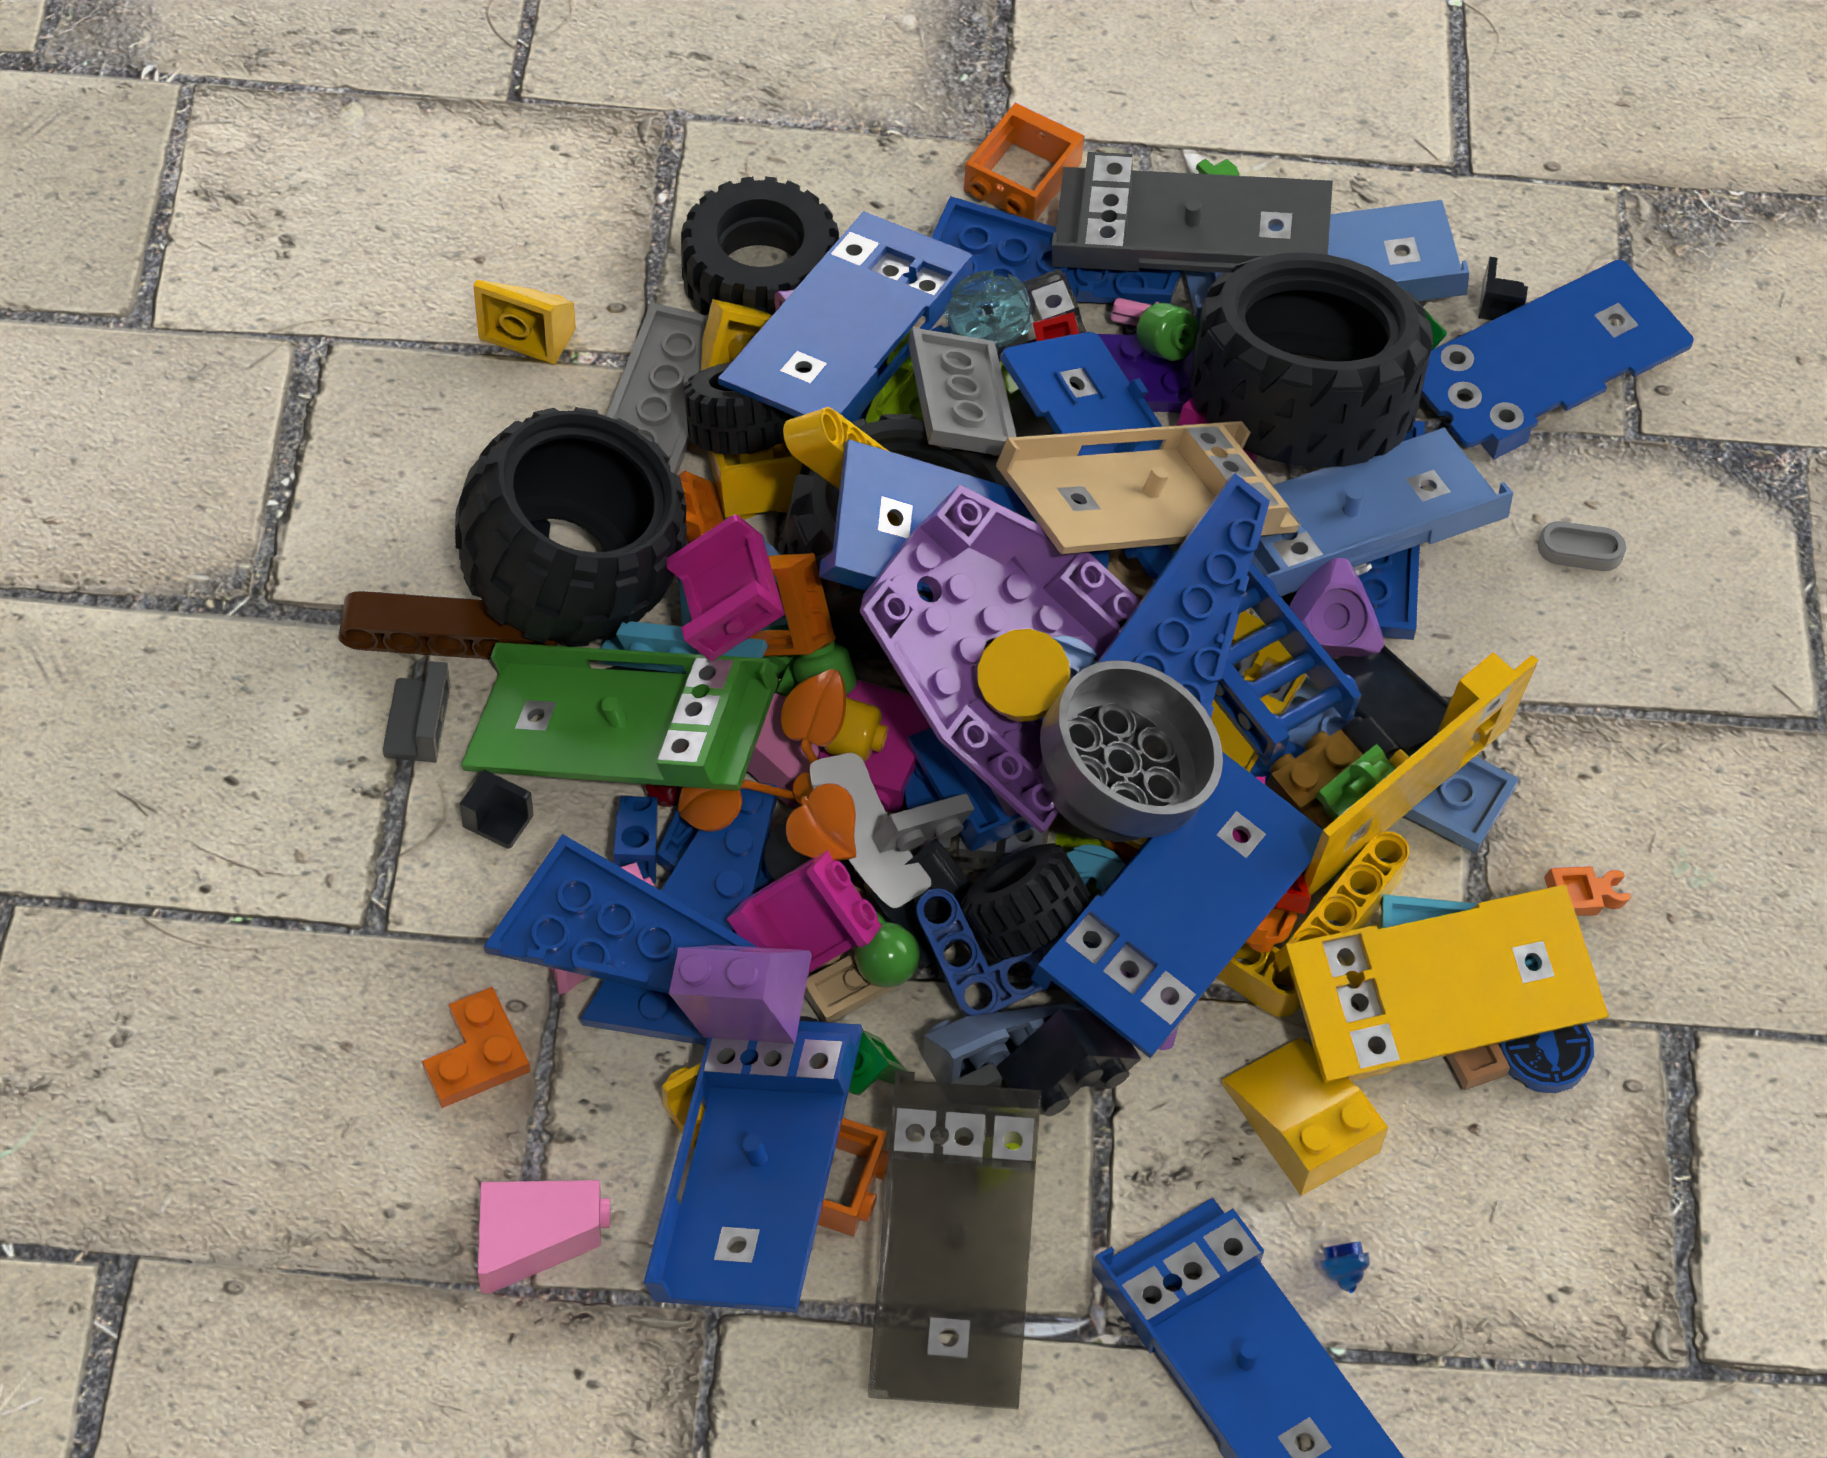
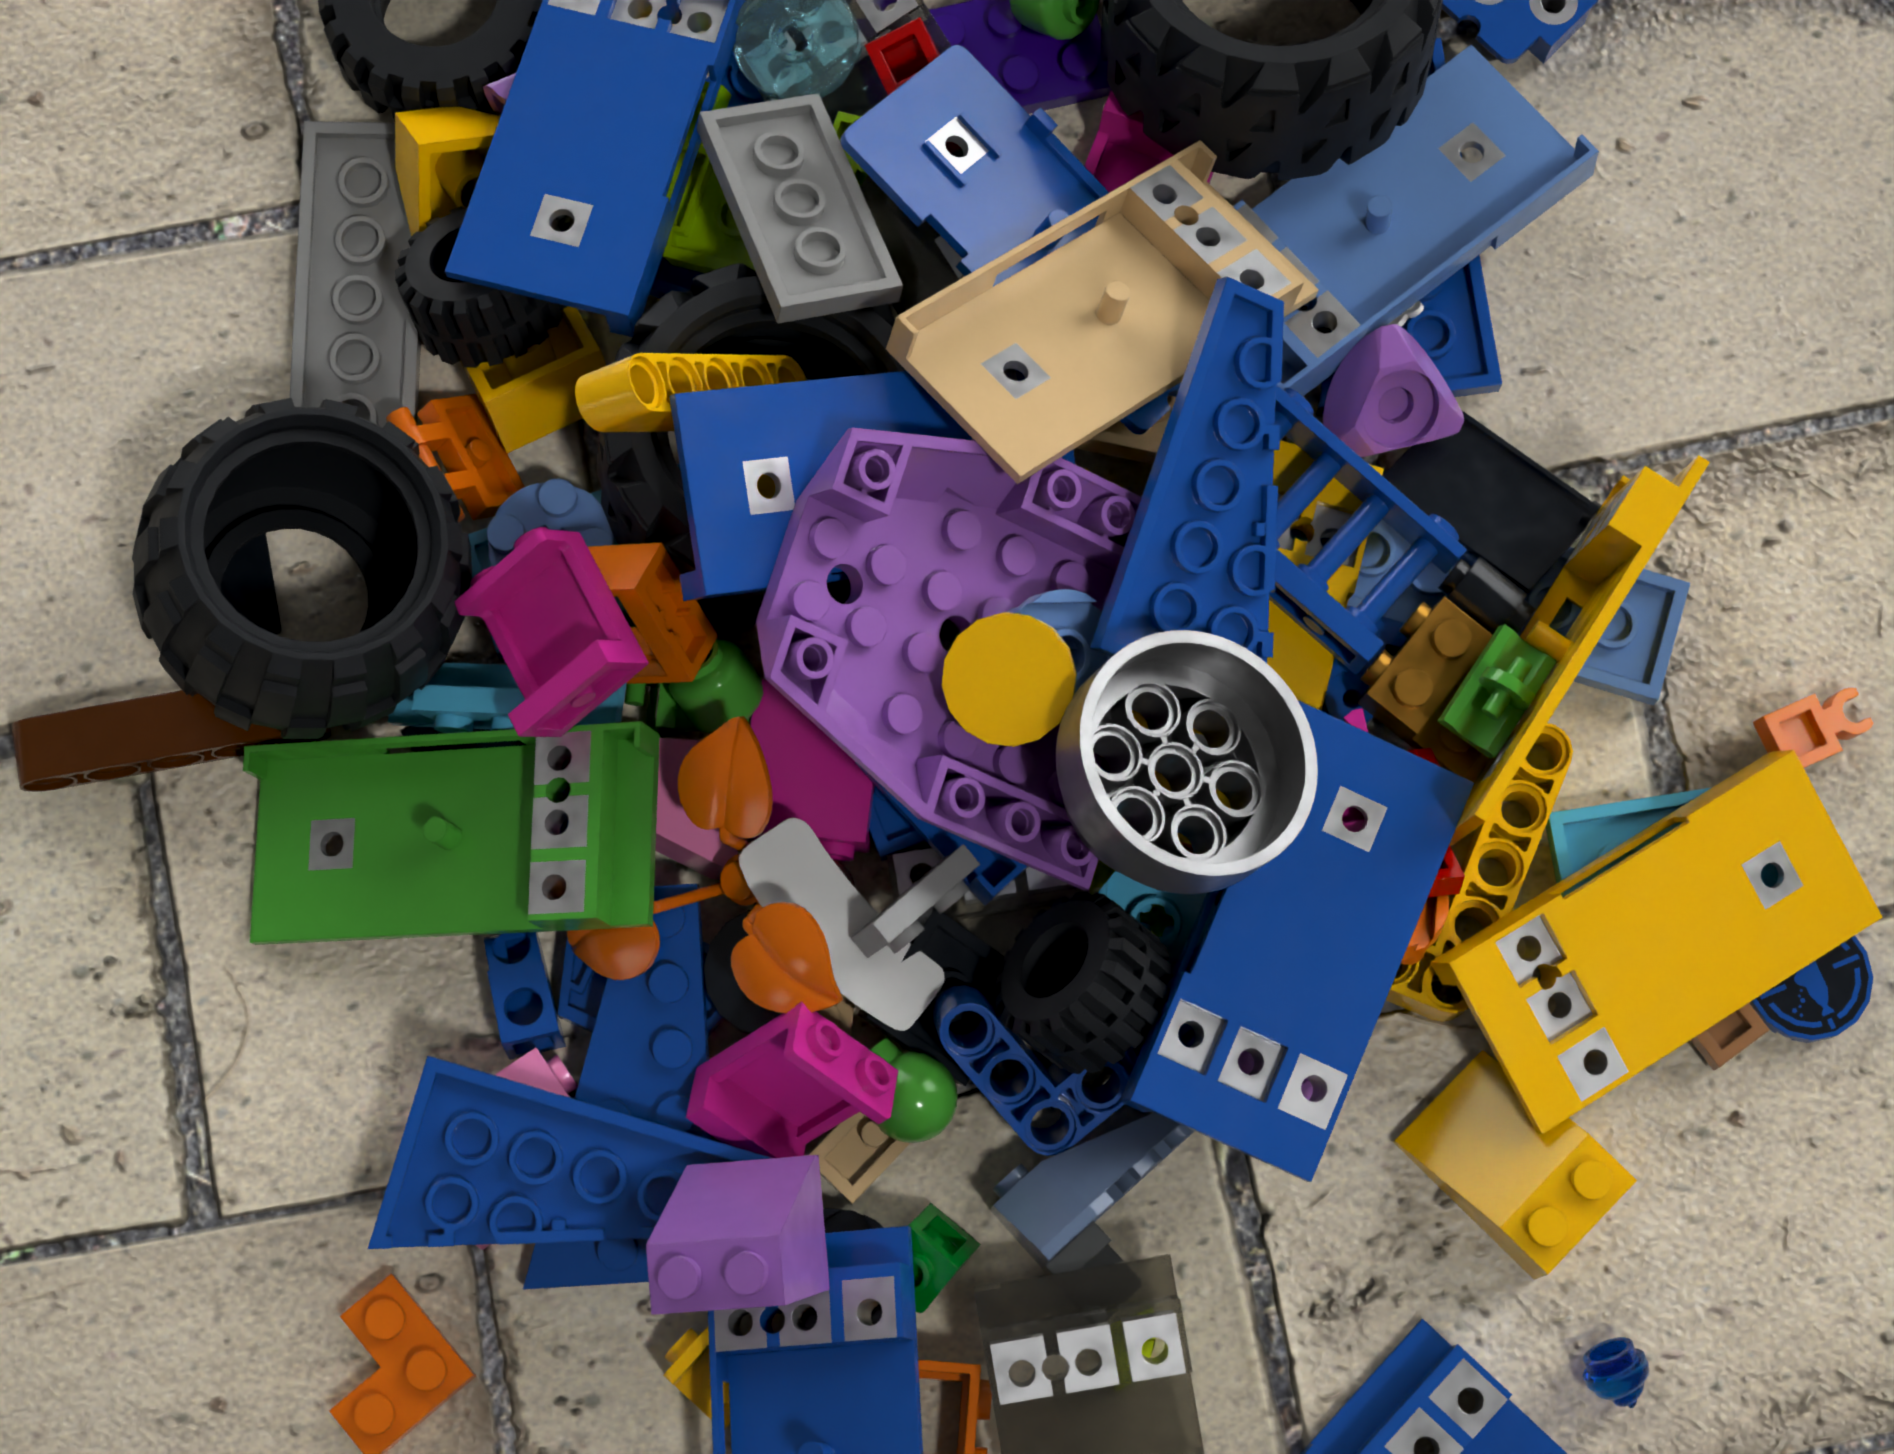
camera: 15 degrees left, 20 degrees up
dark grey panel [383,661,451,763] -> none
black panel [460,770,534,849] -> none
yellow slope [473,279,576,365] -> none
yellow head [824,697,889,762] -> none
black brick [996,1009,1141,1116] -> none
light grey tile [1538,521,1626,571] -> none

